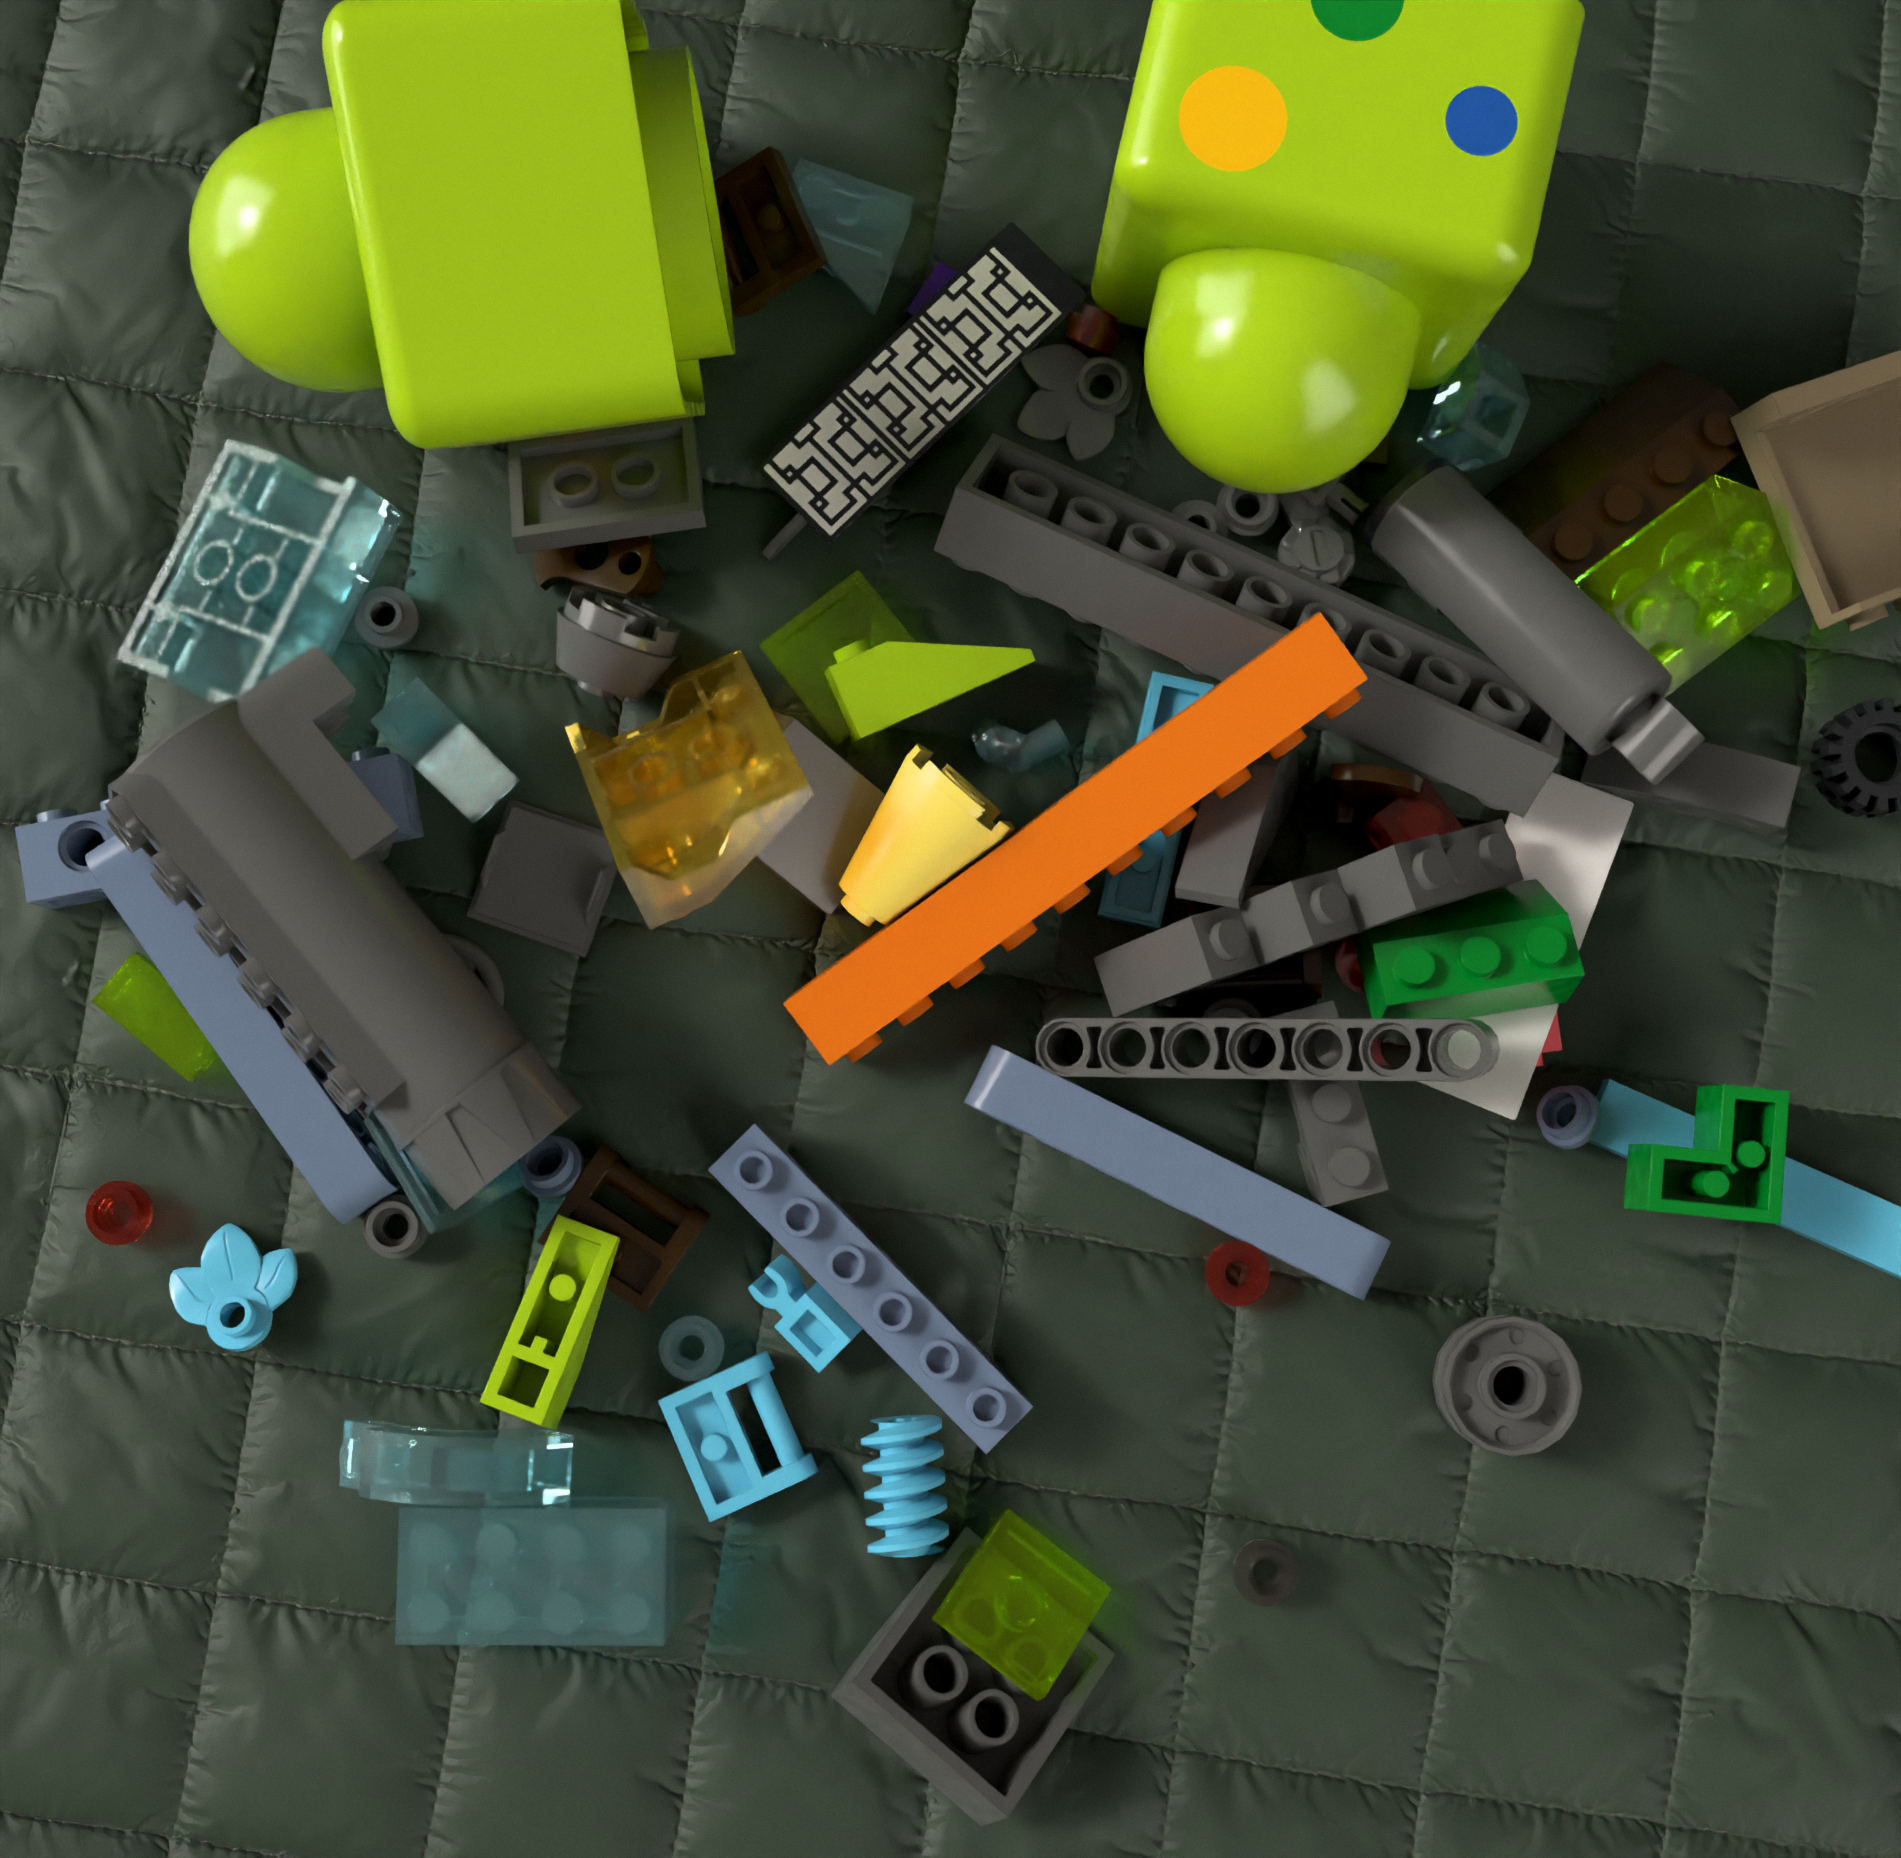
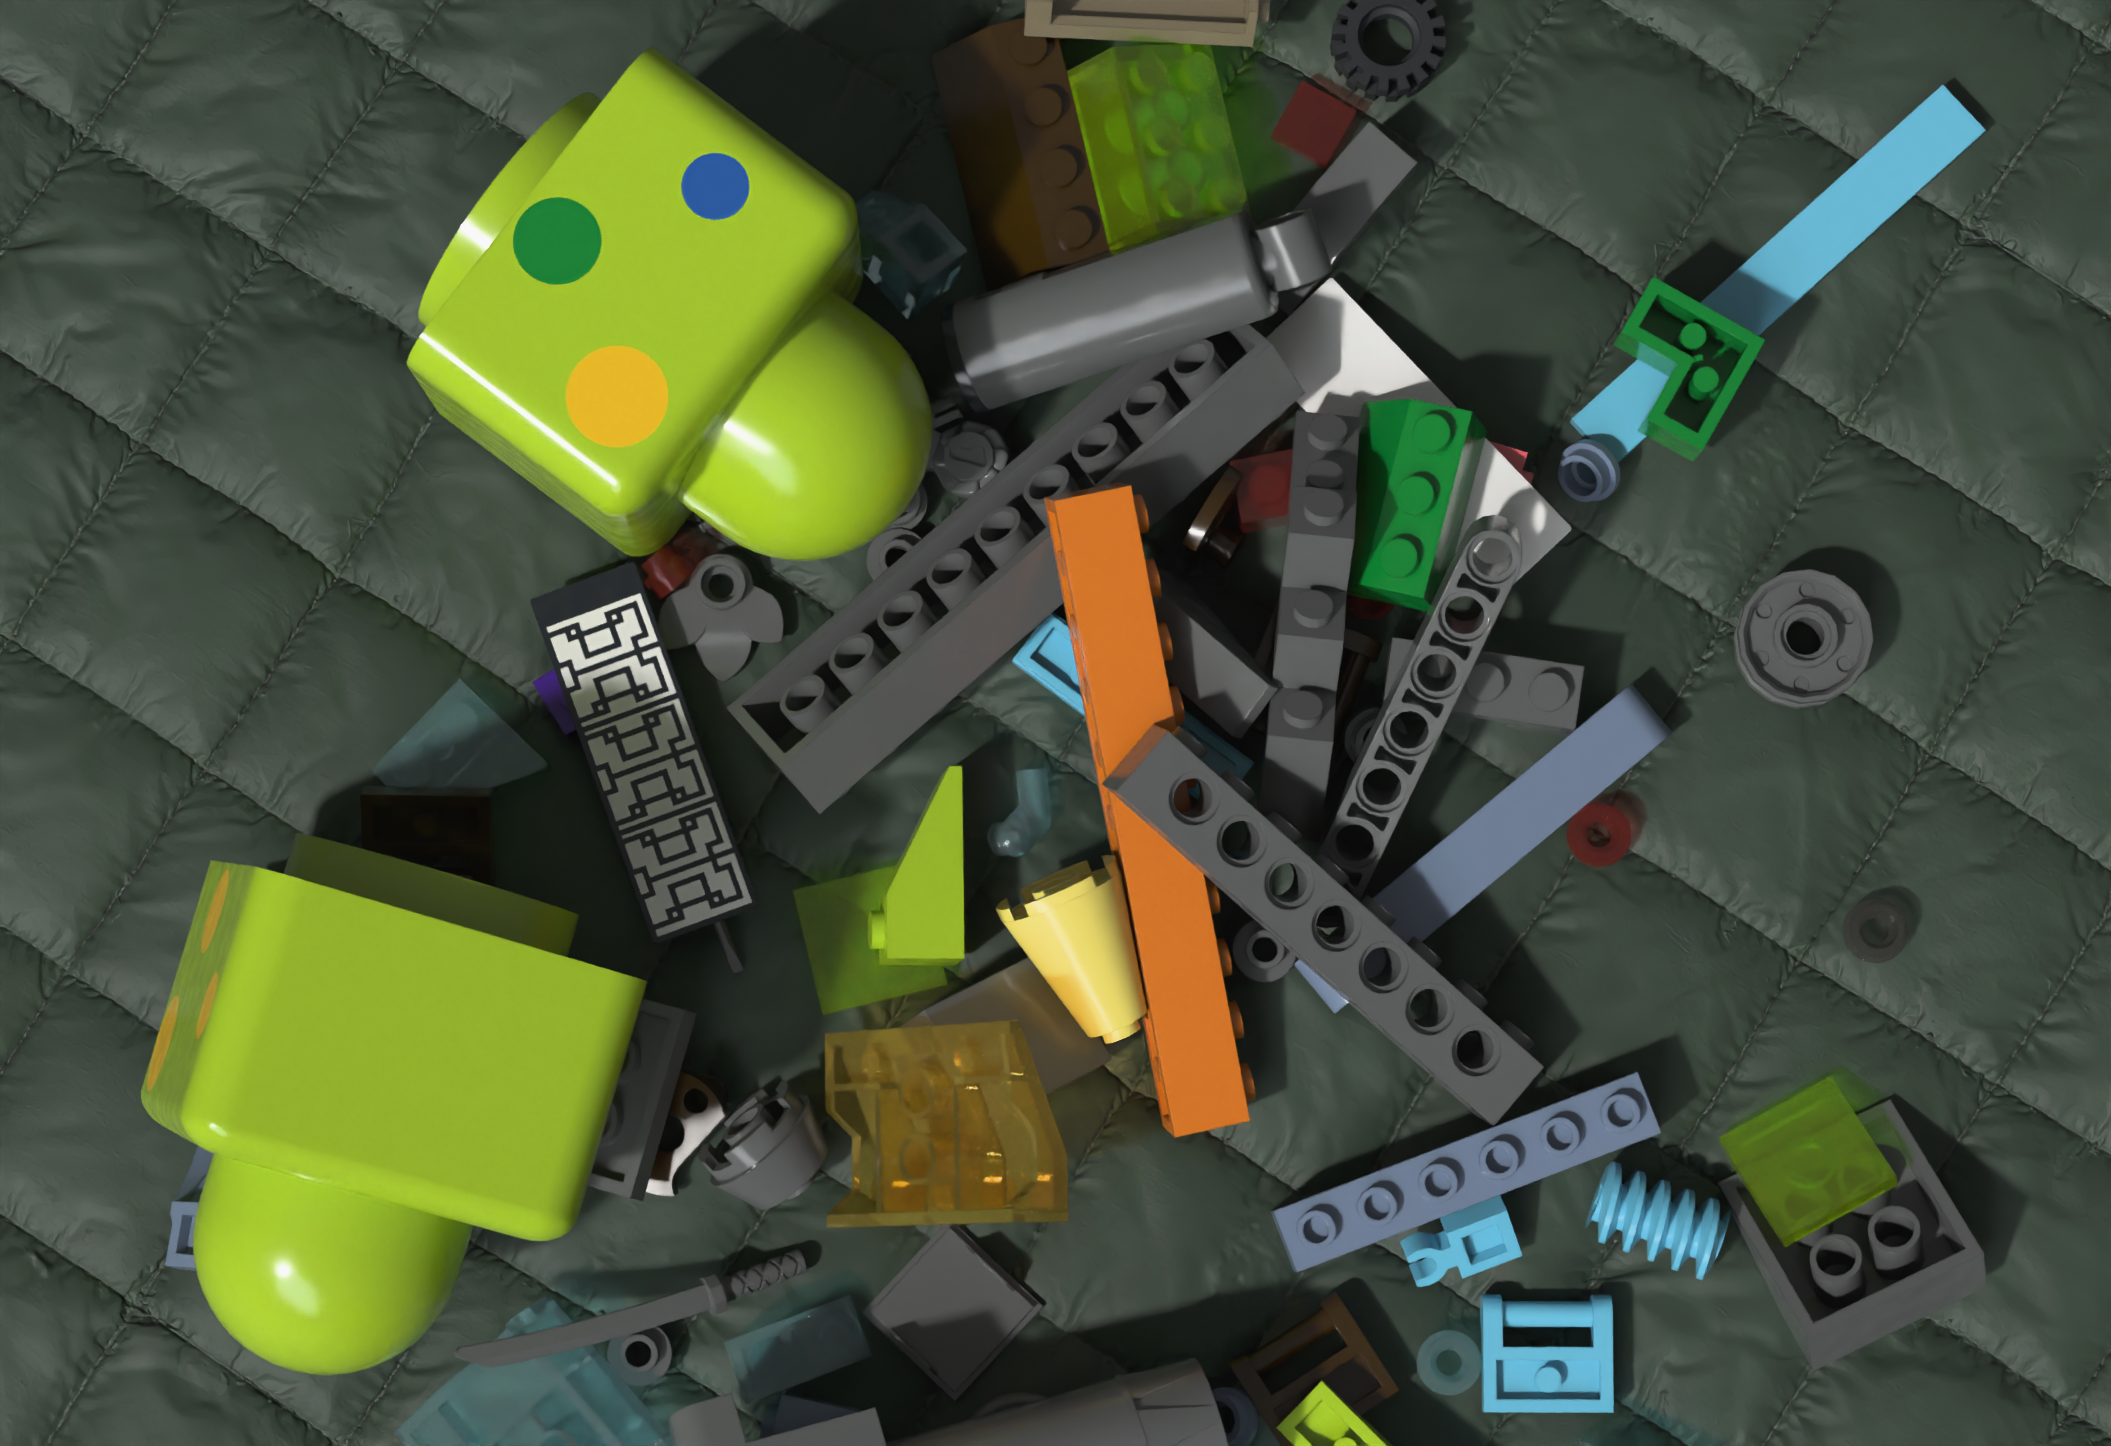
camera: 60 degrees left, 0 degrees up
none -> dark grey sword [455,1249,807,1368]
none -> dark grey brick [1102,725,1544,1126]
none -> dark grey plate [1232,920,1296,983]
none -> clear red tile [1271,81,1357,169]

